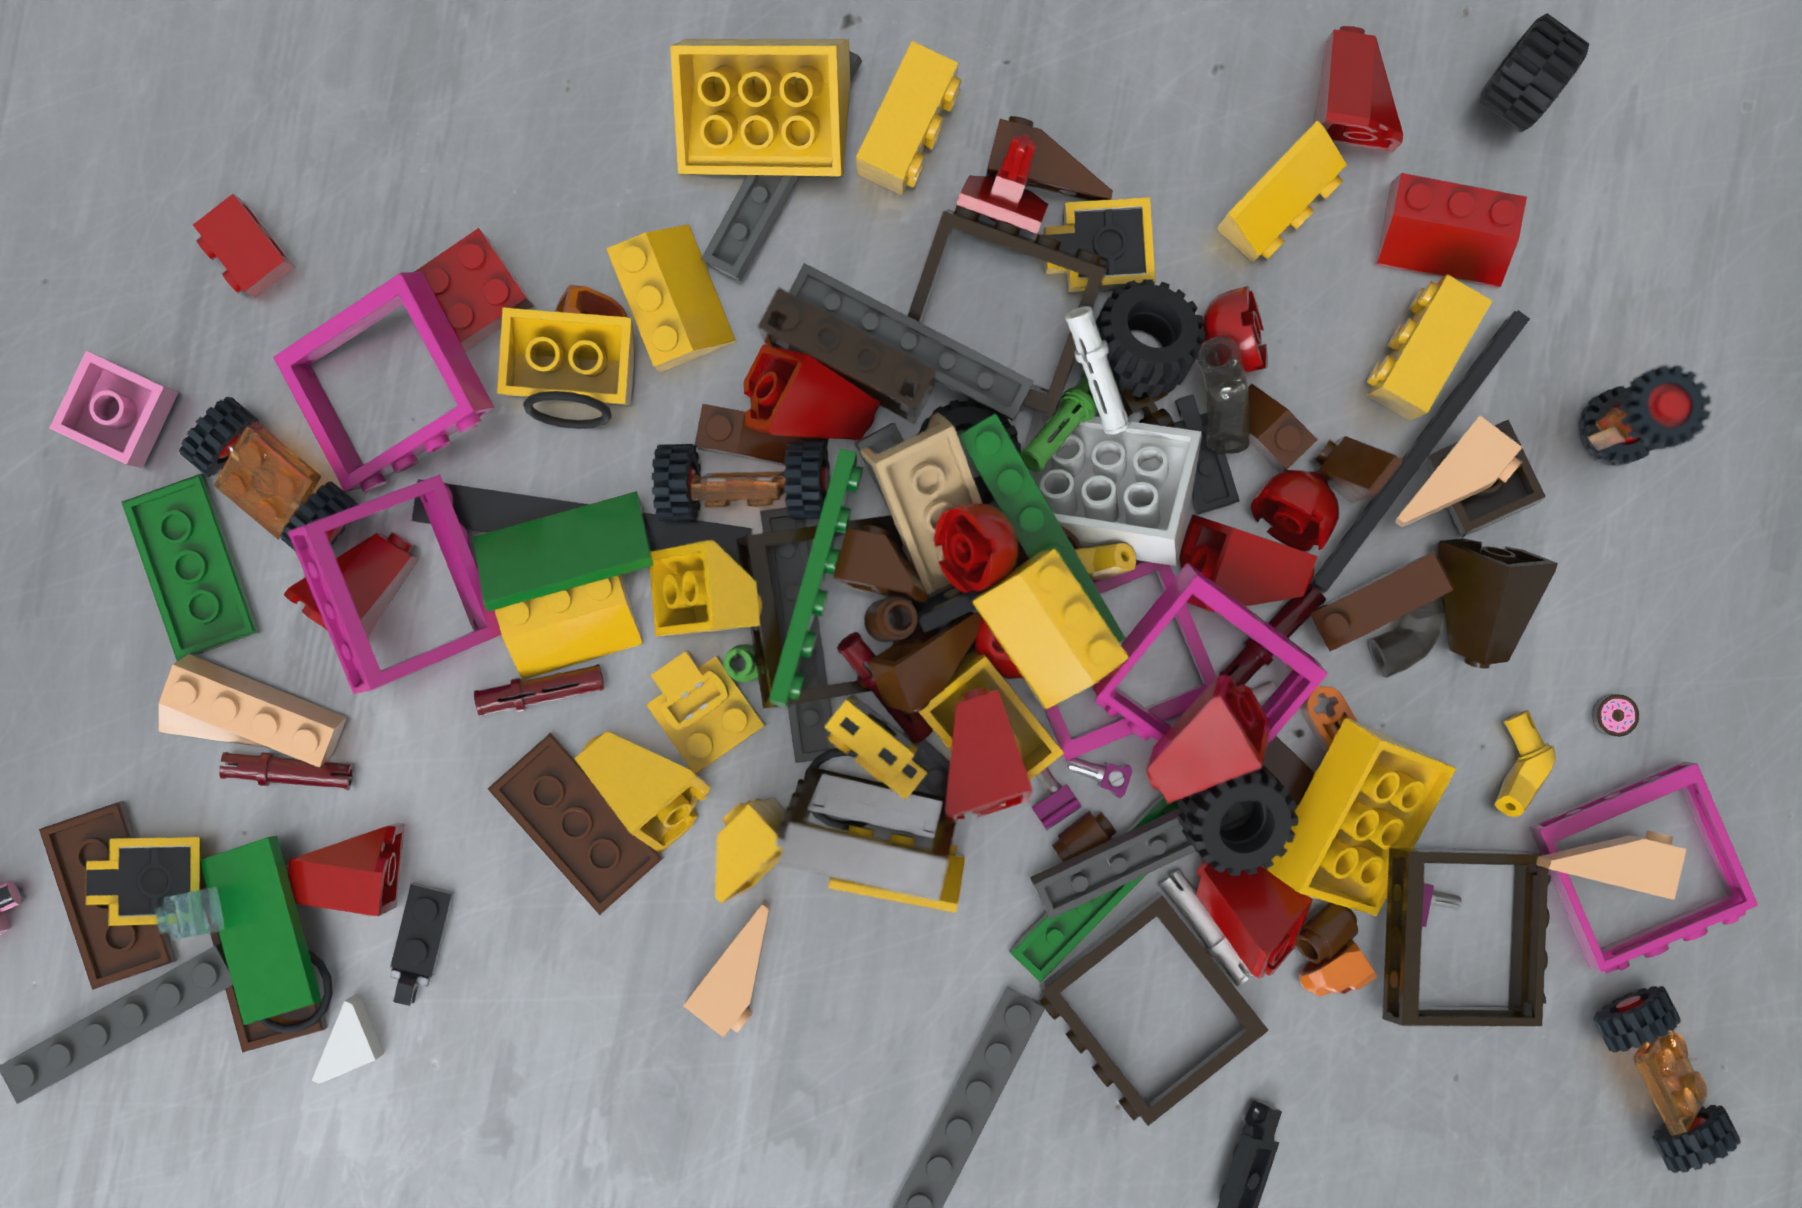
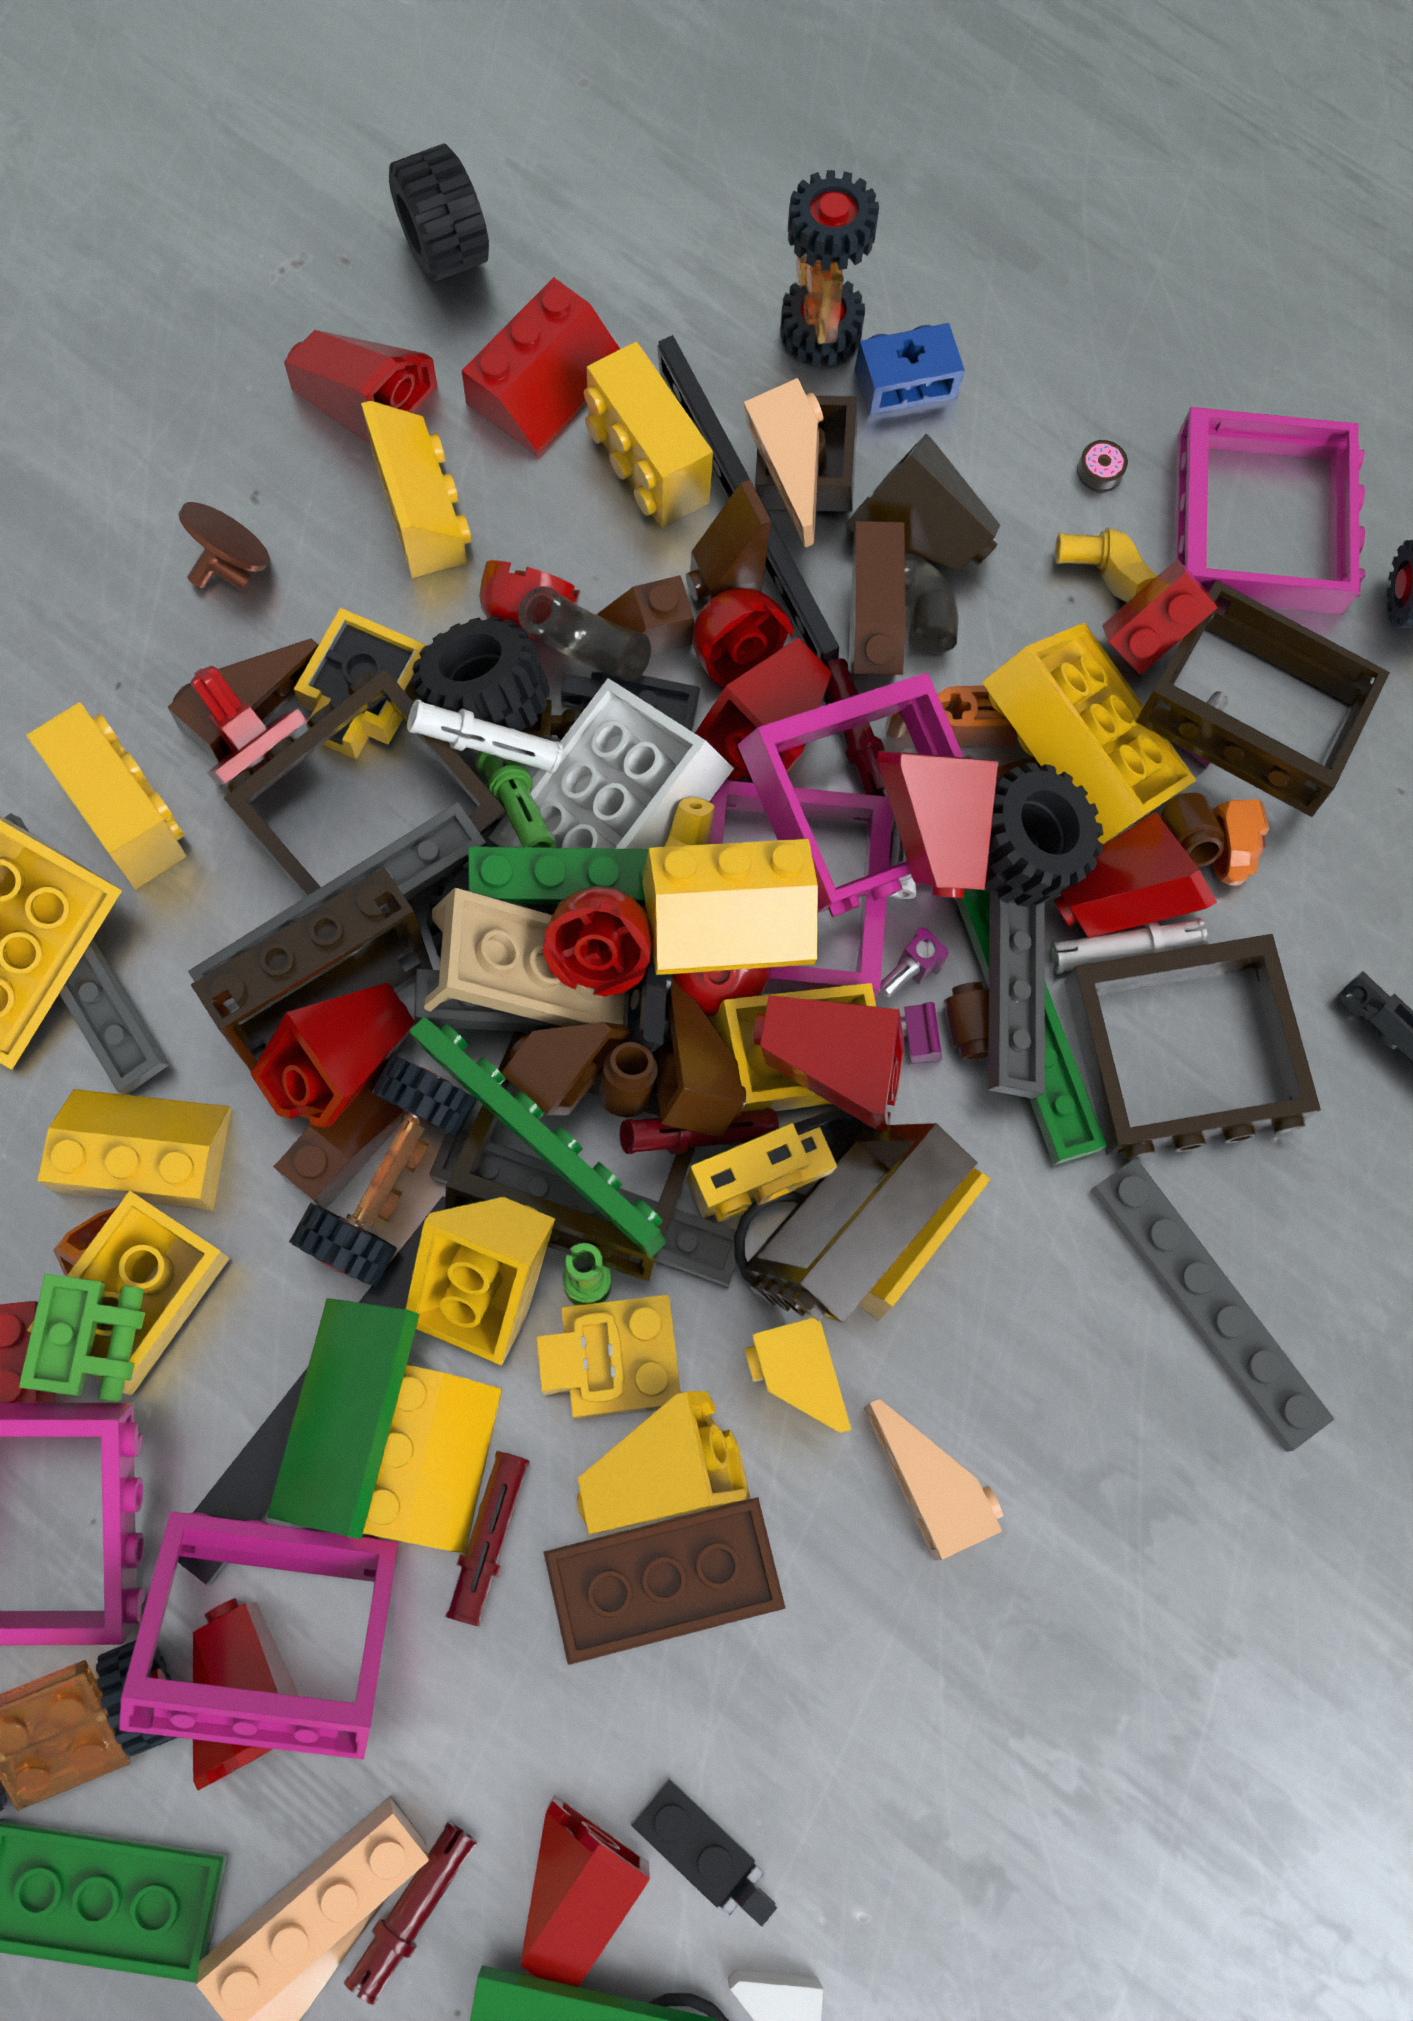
camera: 70 degrees left, 15 degrees down
black piece [523,391,612,429] -> none
light nougat slope [1536,831,1687,900] -> none
none -> bright green plate [19,1273,145,1403]
none -> copper shield [178,502,270,591]
none -> blue brick [854,323,965,415]
none -> red brick [1102,558,1218,675]

